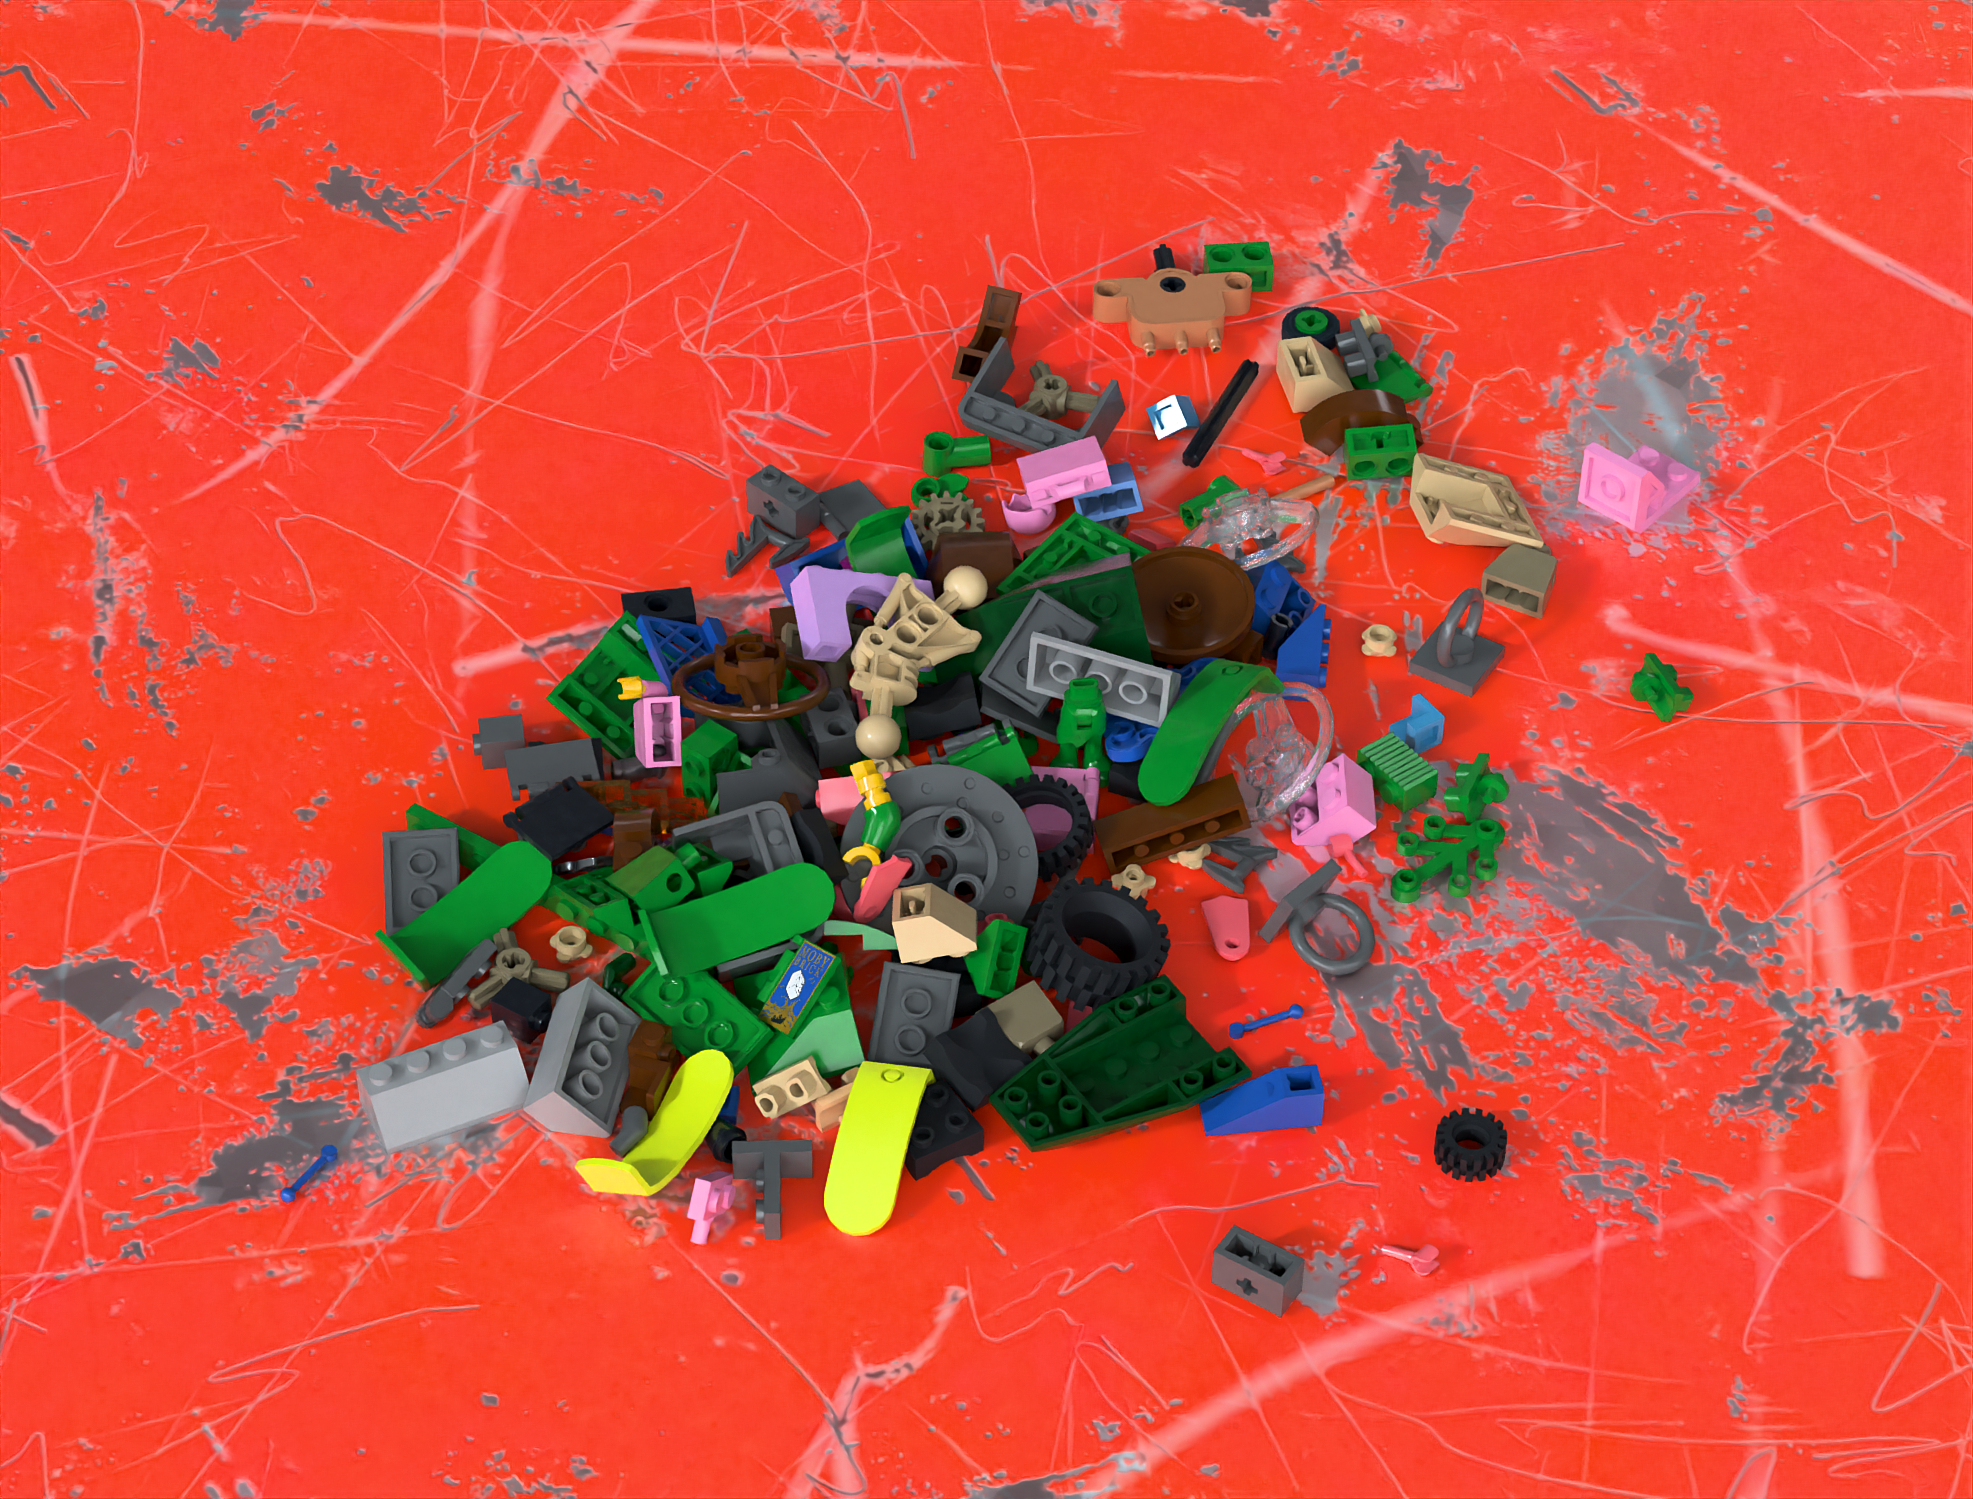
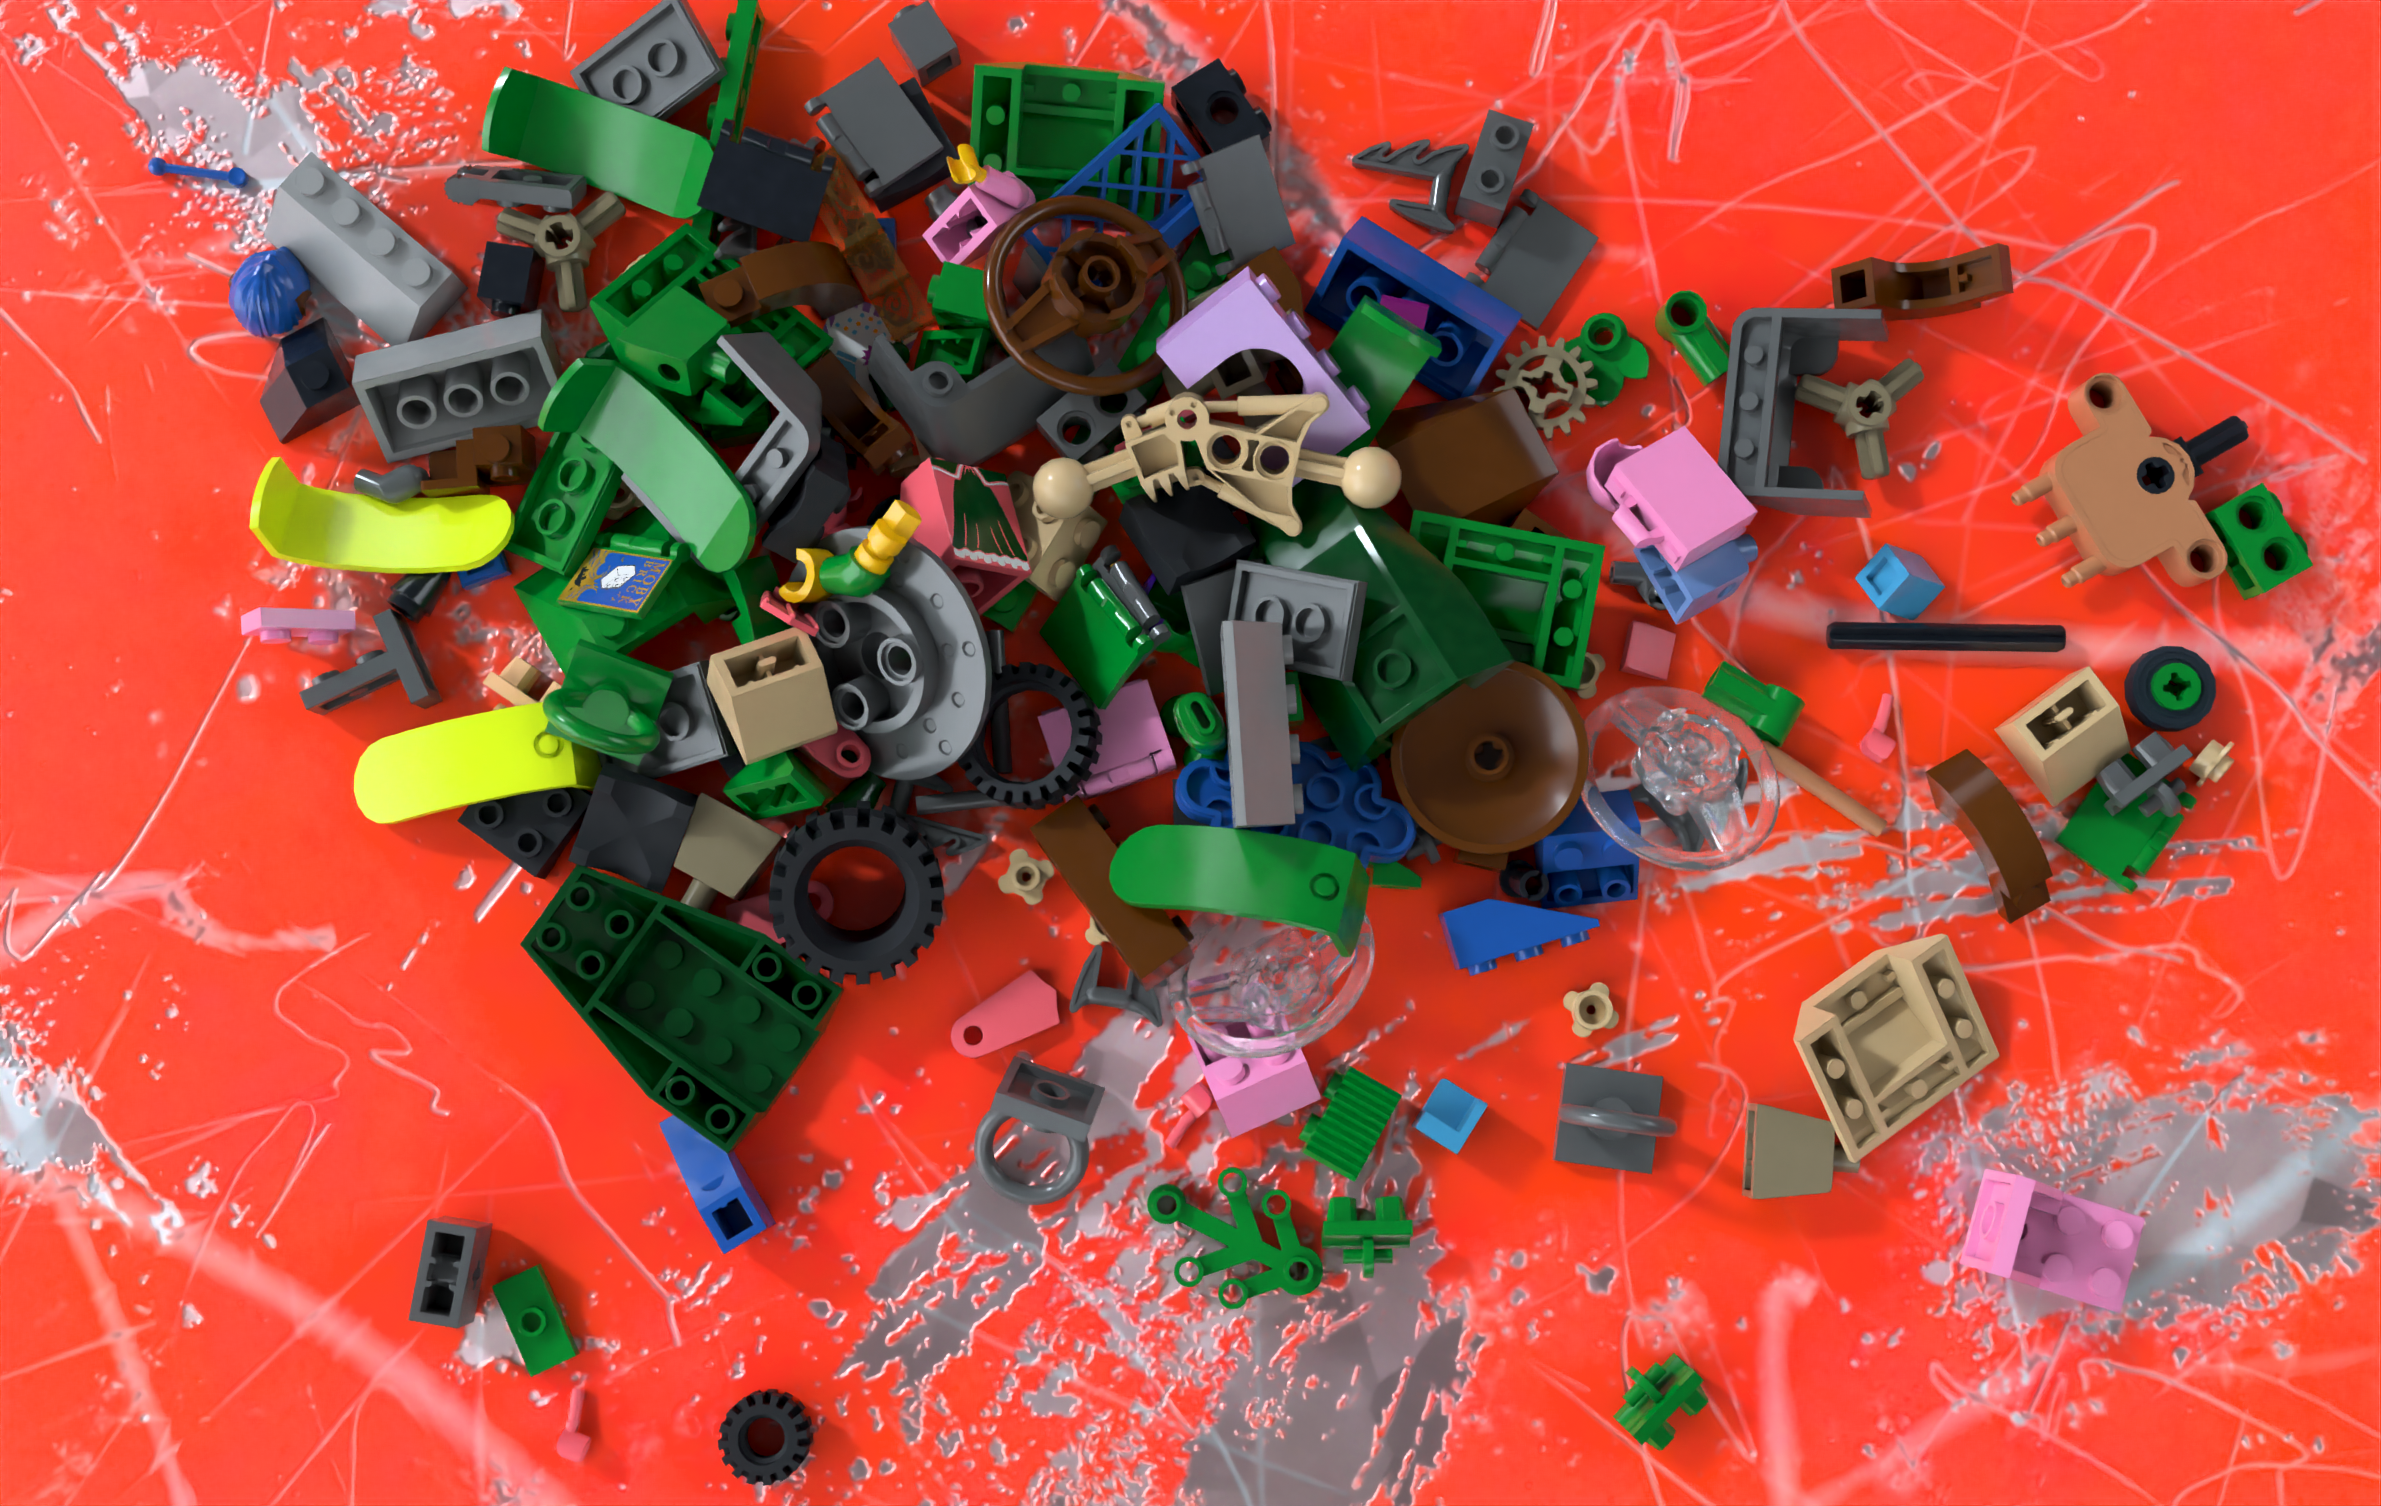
camera: 65 degrees right, 40 degrees up
tan hips [752,1055,831,1119] -> none
blue hinge [1229,1004,1304,1039] -> none
green brick [1343,424,1417,481] -> none
none -> blue hair [228,246,312,338]
none -> slope [259,317,361,444]
none -> green plate [492,1264,580,1377]
none -> green tile [542,639,674,766]
none -> dark grey piece [1180,135,1296,276]

